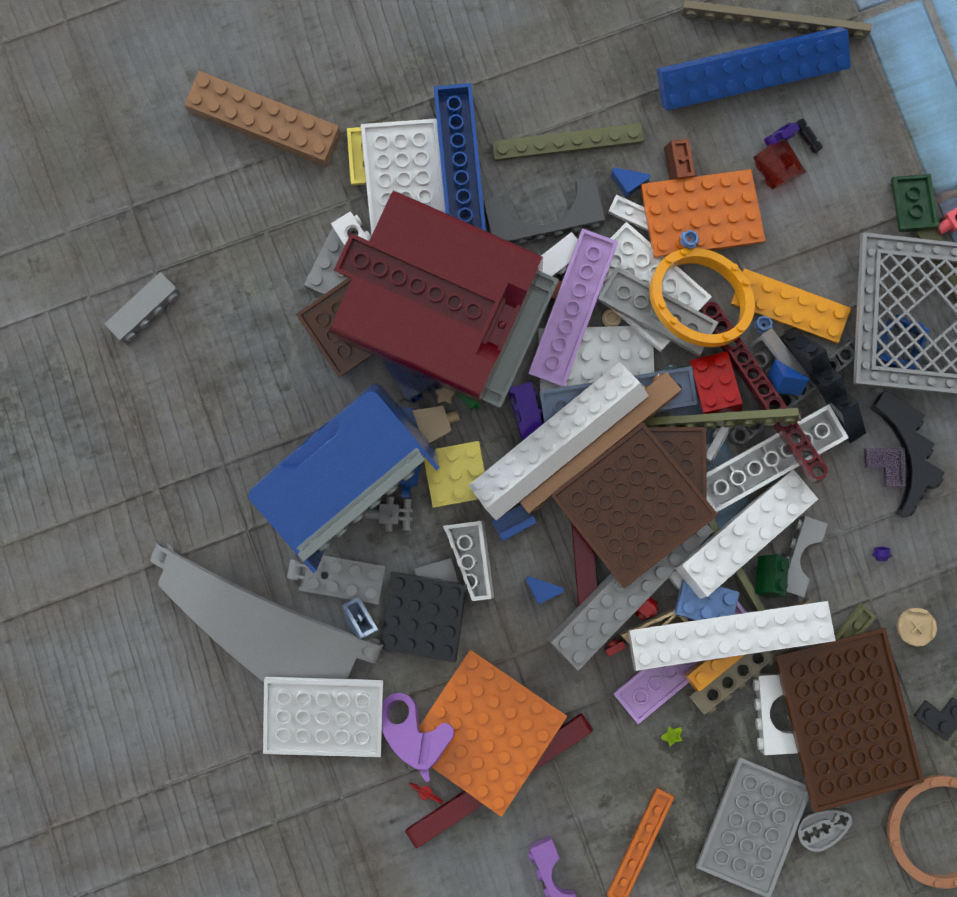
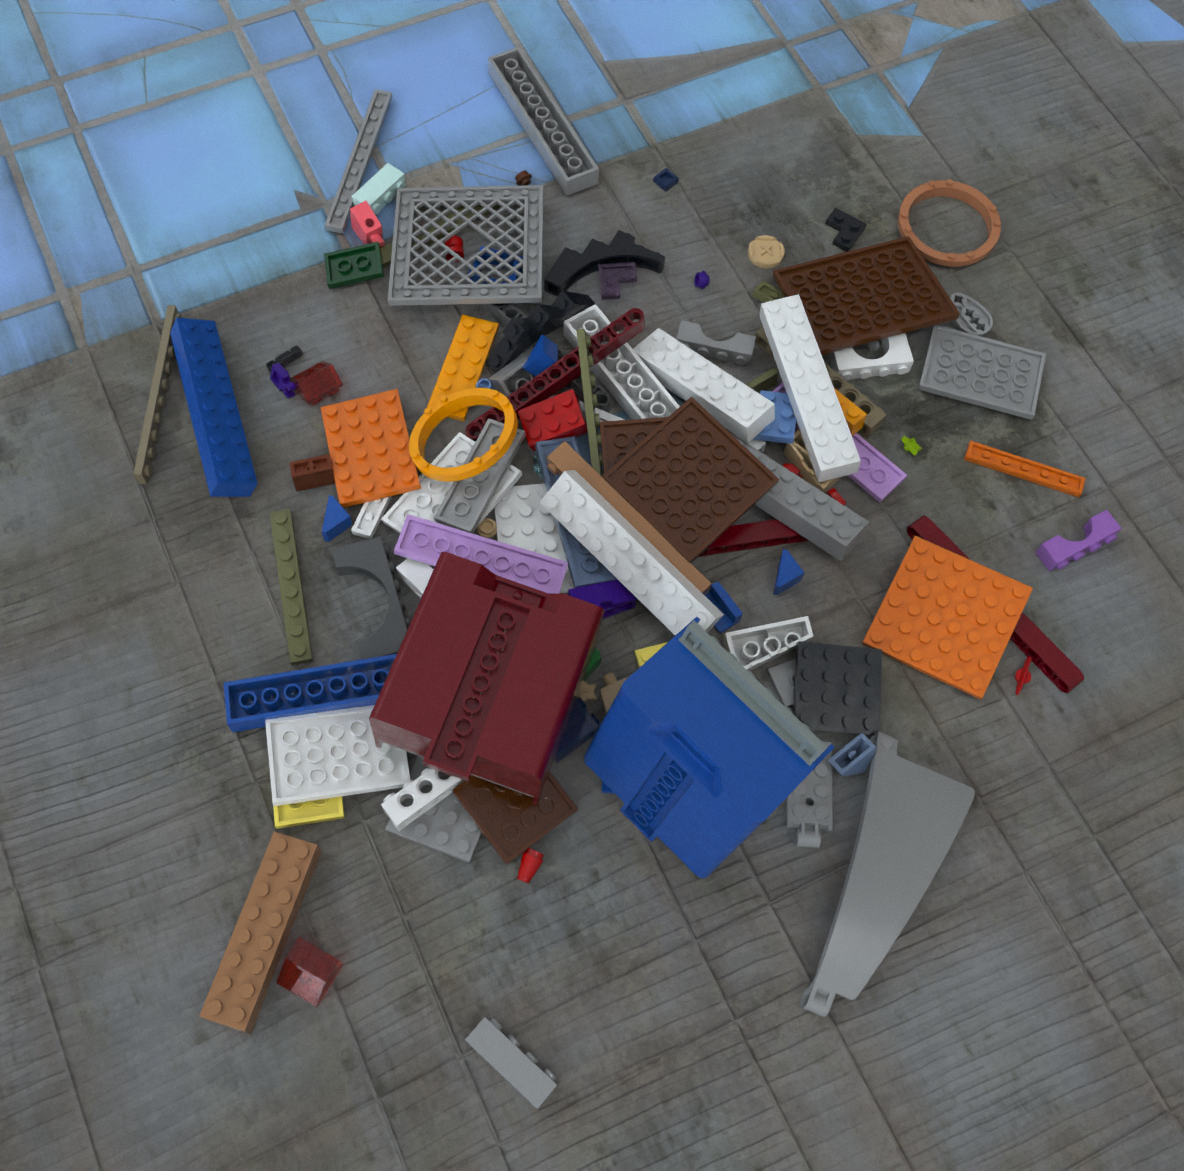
camera: 100 degrees left, 20 degrees down
white plate [263,677,383,757] -> none
medium lavender animal [382,693,455,782] -> none
medium blue plate [680,230,699,249] -> none
dark green brick [755,554,789,598] -> none
none -> clear red slope [276,937,343,1007]
none -> red wheel [445,236,464,262]
none -> red cone [516,848,544,884]

